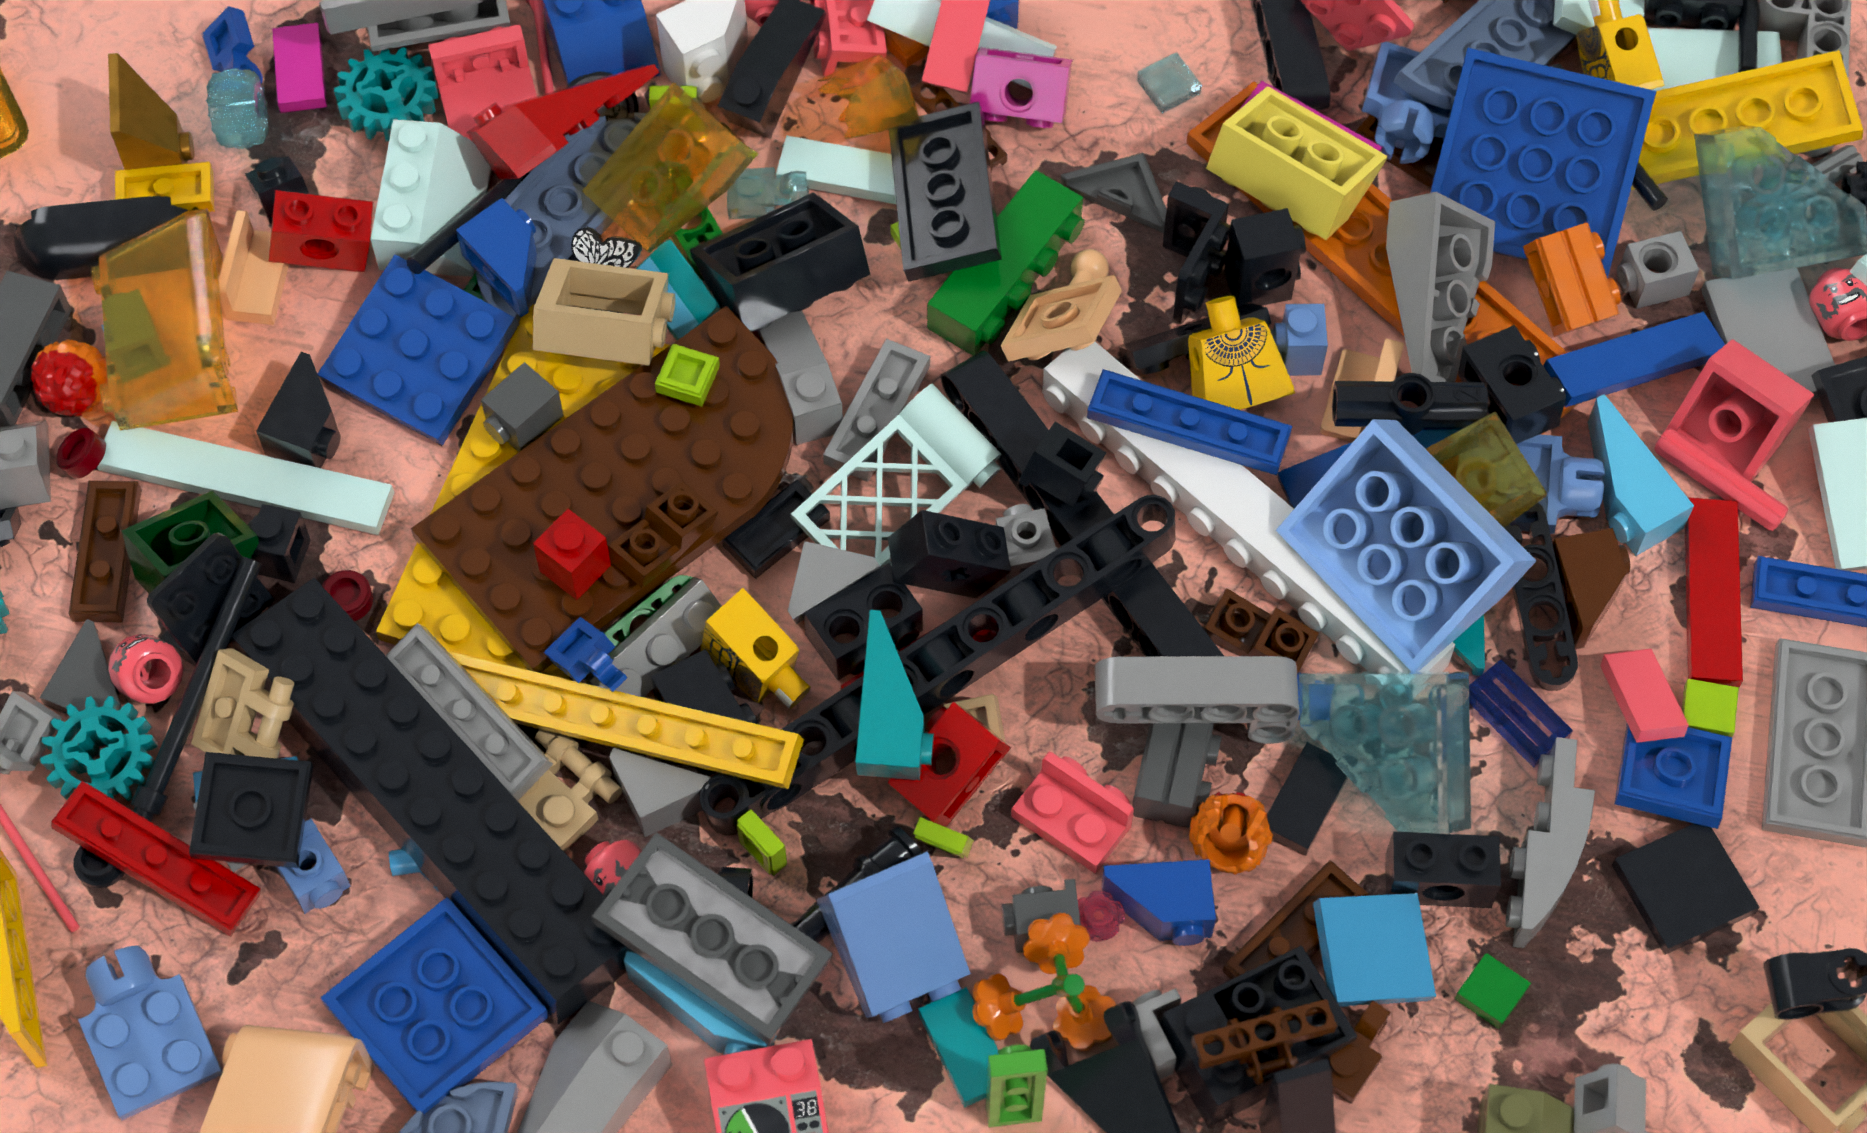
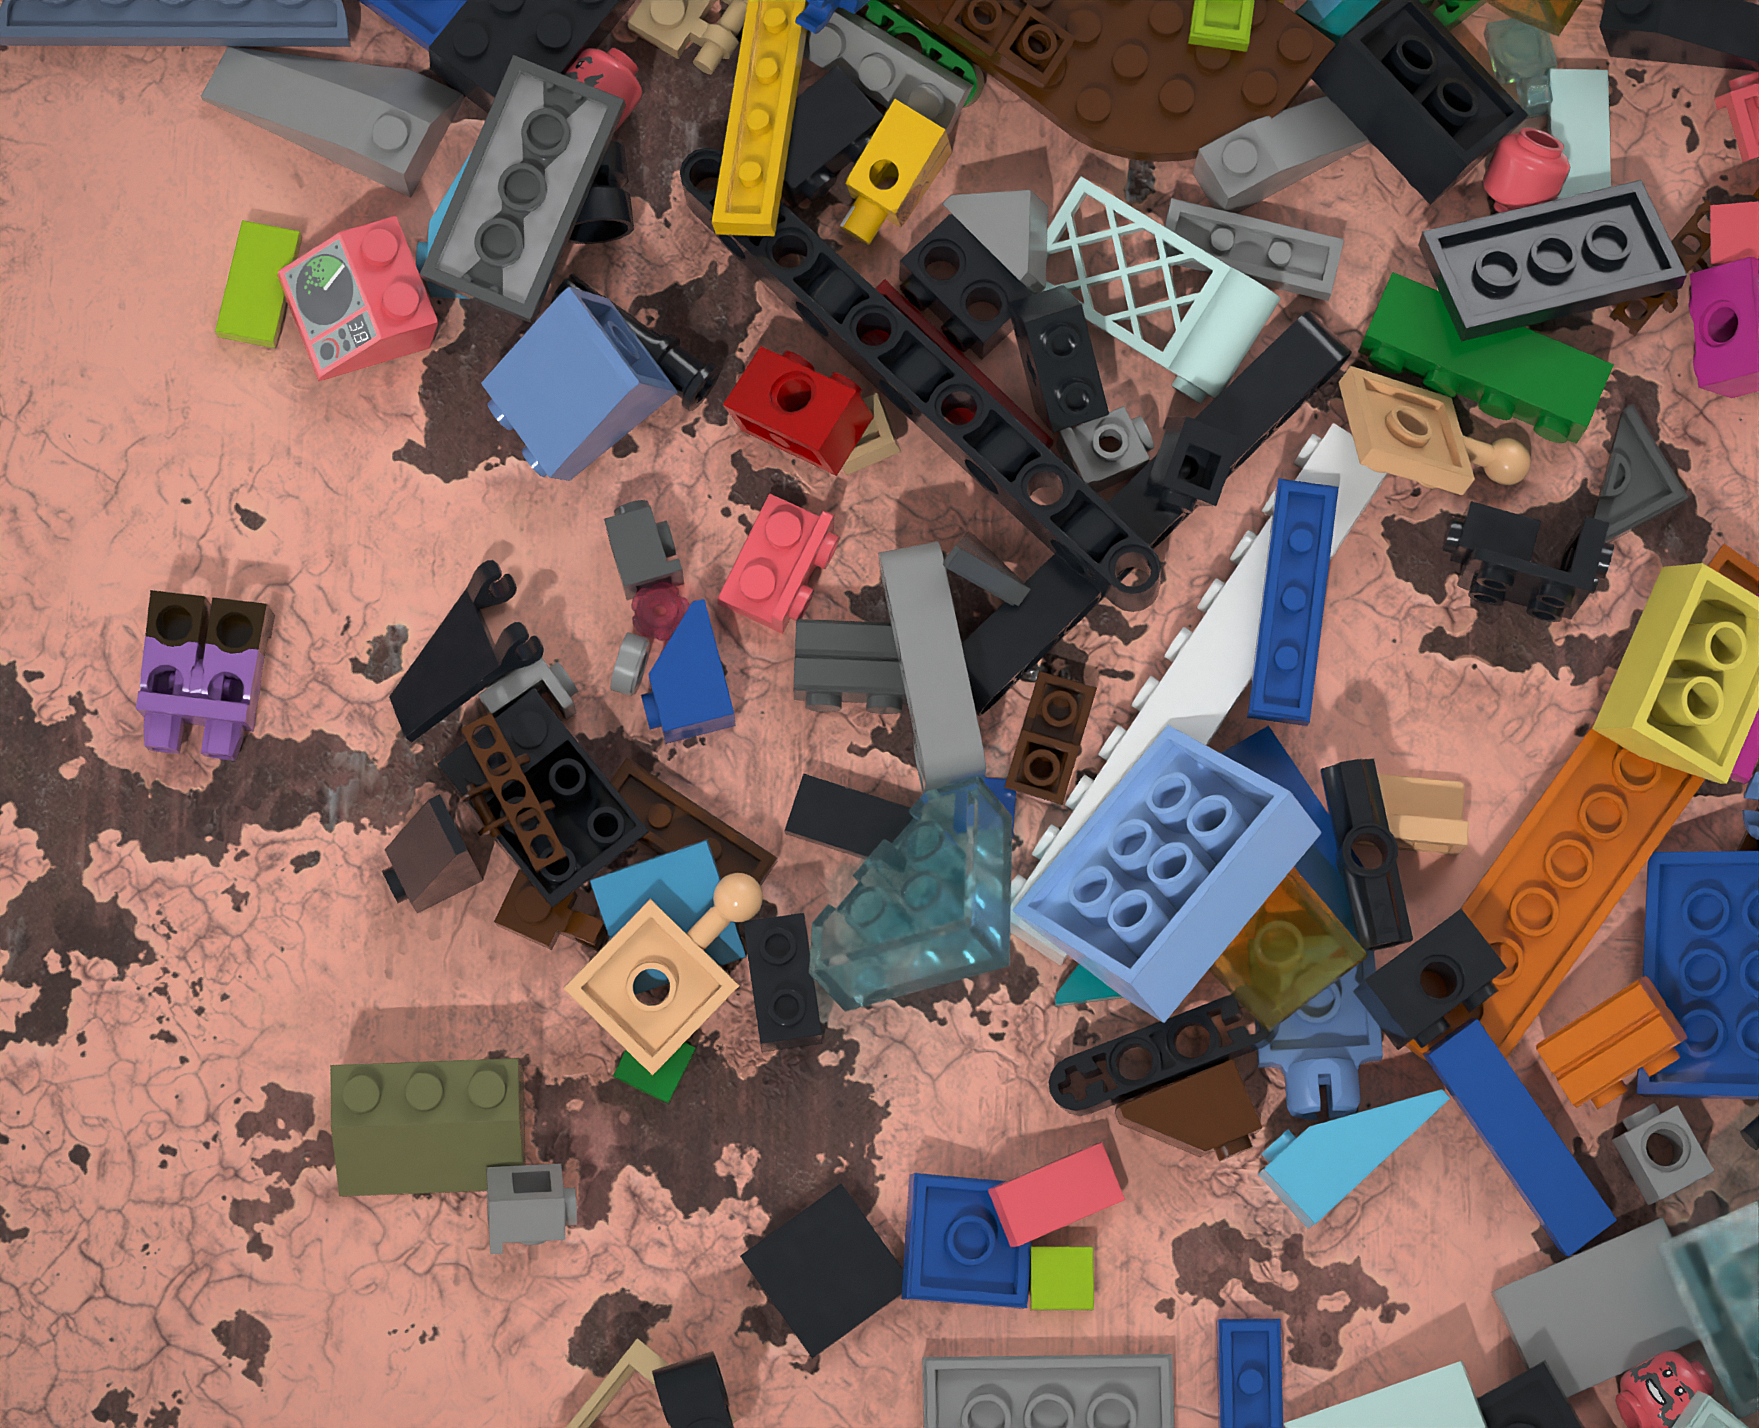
camera: 75 degrees right, 15 degrees up
light grey slope [610,748,711,837] -> none
black tile [722,479,830,579] -> none
lime tile [737,809,787,876] -> none
clear yellow piece [818,54,919,139] -> none
teal slope [855,610,934,780] -> none
lime tile [913,817,974,859] -> none
teal tile [918,987,999,1108] -> none
orange plant [972,913,1116,1052] -> none
bright green plate [986,1045,1047,1128] -> none
black tile [1119,303,1272,374] -> none
yellow torso [1188,296,1295,410] -> none
orange piece [1189,792,1273,875] -> none
black brick [1224,208,1306,308] -> none
medium blue brick [1271,304,1328,376] -> none
light grey wedge [1386,192,1495,382] -> none
clear blue tile [1462,659,1573,768] -> none
light grey slope [1506,737,1595,948] -> none
coral axle [1654,428,1788,531] -> none
coral slope [1665,339,1815,482] -> none
red tile [1685,497,1743,687] -> none
none -> light nougat plate [563,873,763,1075]
none -> light grey tile [610,632,651,696]
none -> dark grey tile [943,531,1031,606]
none -> black brick [1442,501,1541,567]
none -> coral head [1483,128,1571,213]

